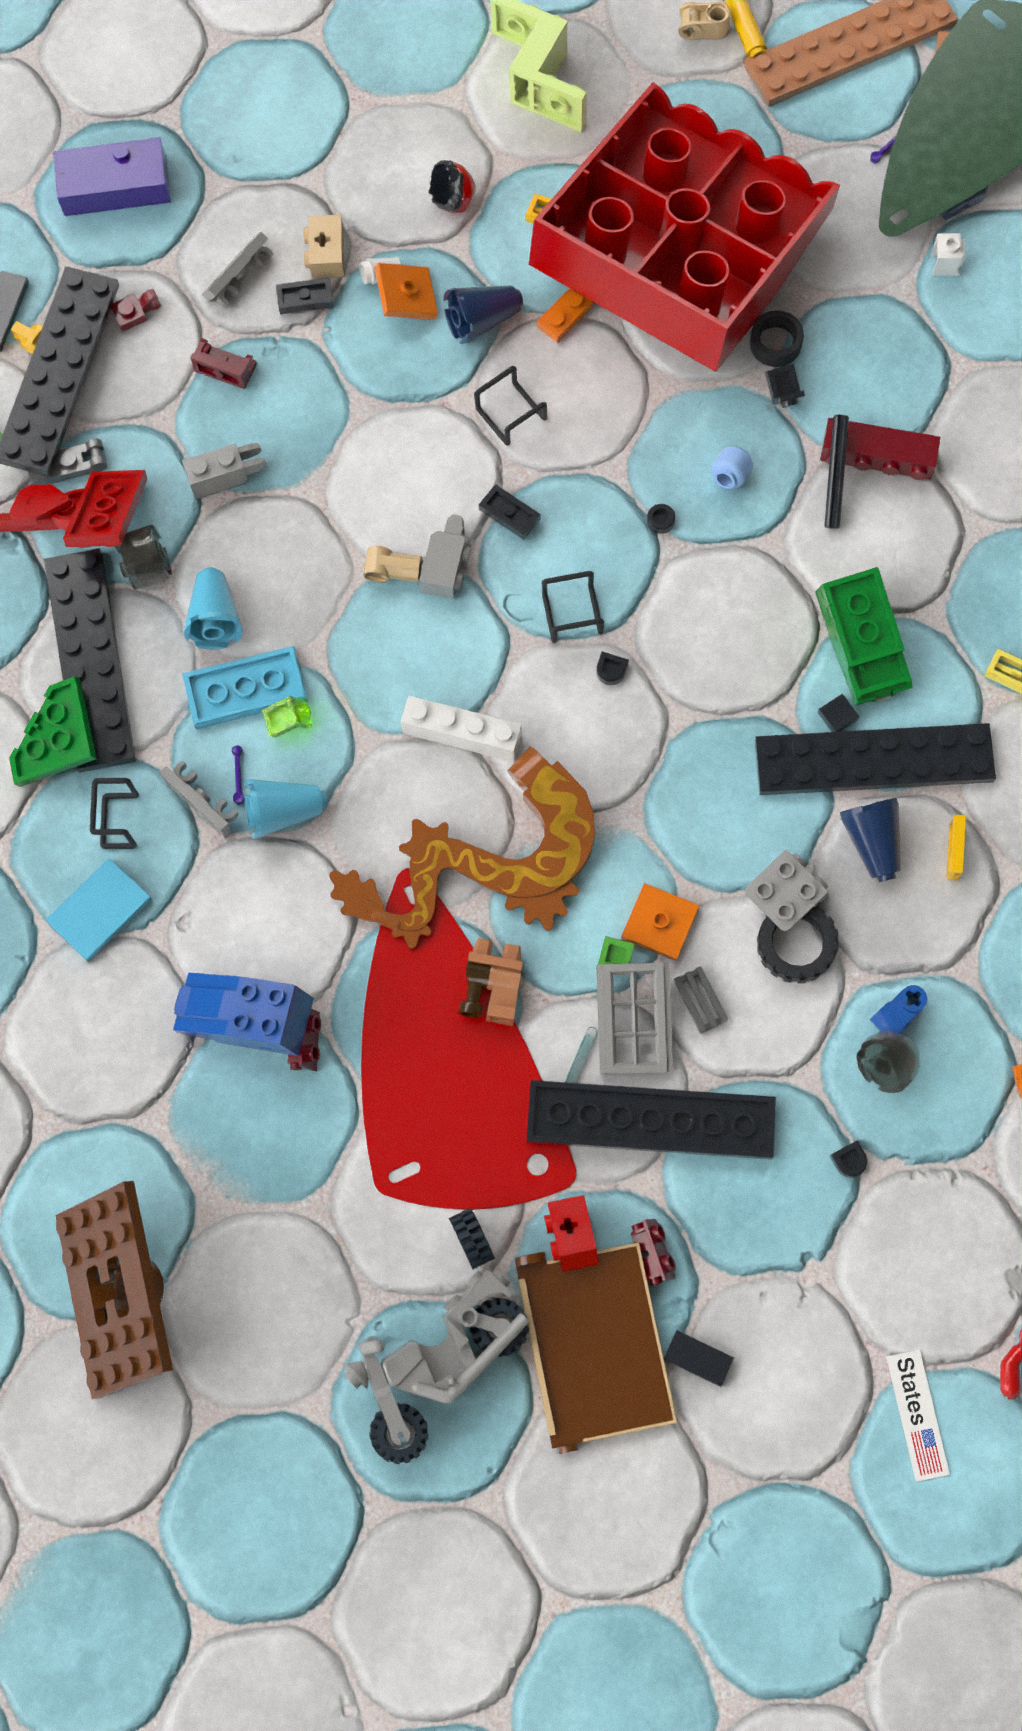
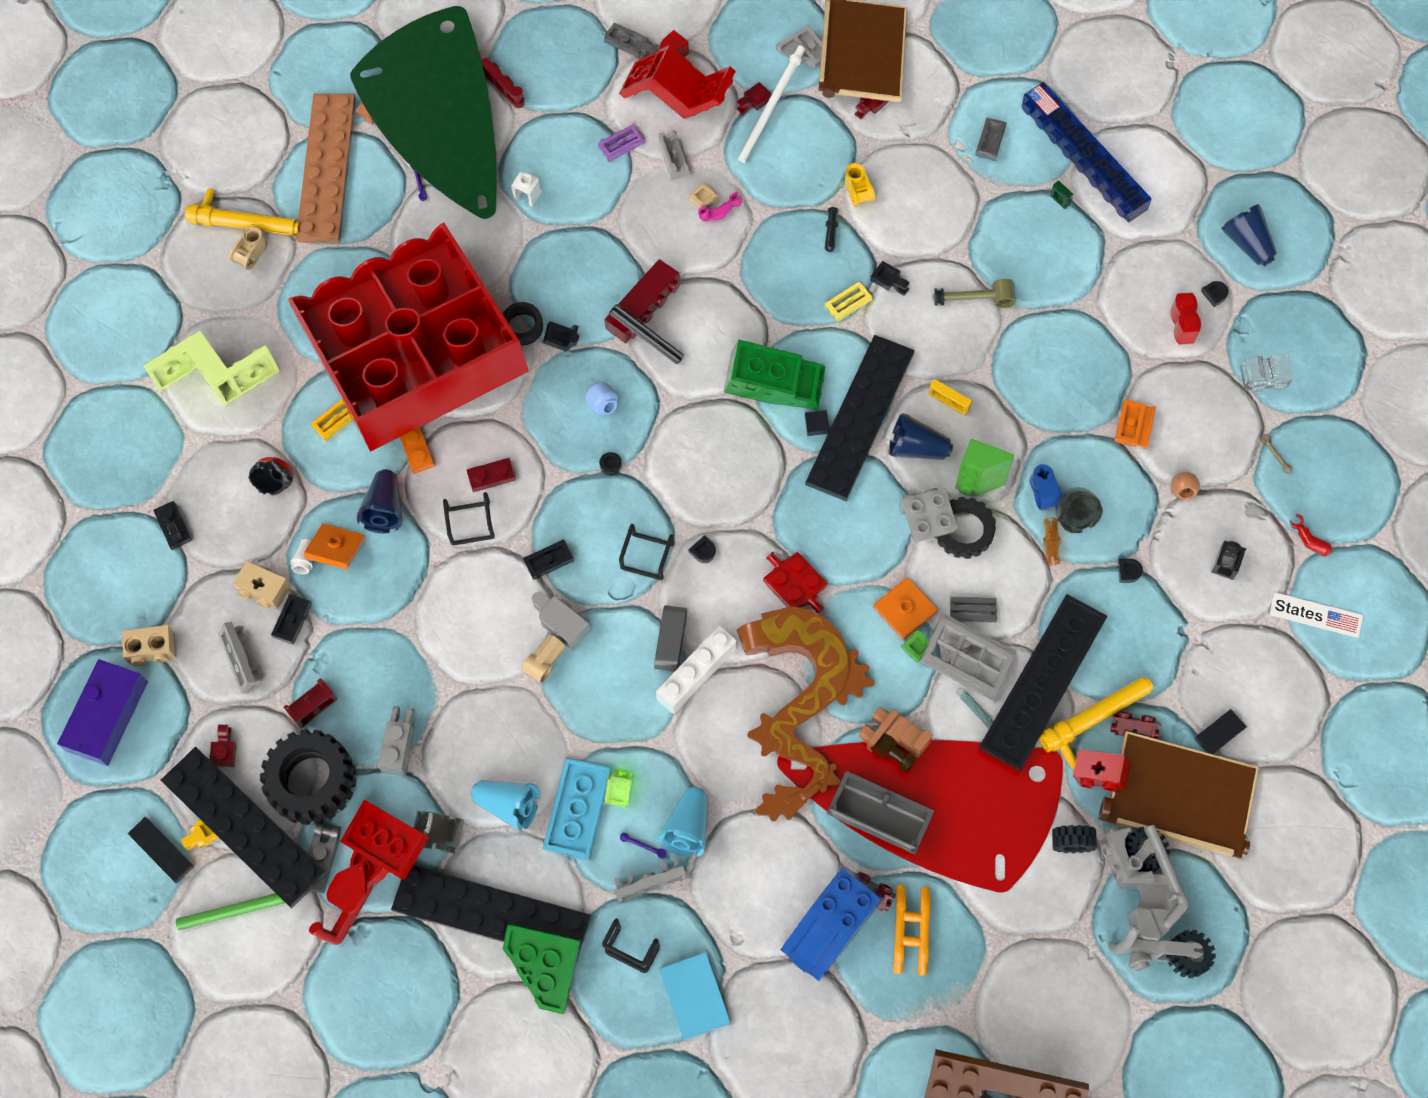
camera: 65 degrees left, 5 degrees down
none -> tan brick [122,625,176,666]
none -> black hinge [153,500,193,550]
none -> black tyre [260,729,356,825]
none -> dark red plate [466,458,516,492]
none -> dark grey beam [654,605,687,672]
none -> red plate [763,552,828,614]
none -> dark grey container [826,771,934,854]
none -> light orange piece [893,885,930,975]
none -> bright green slope [955,439,1015,496]
none -> yellow cylinder [1039,677,1154,769]
none -> clear orange pin [1043,518,1061,565]
none -> nougat piece [1171,472,1200,500]
none -> black window [1211,540,1247,580]

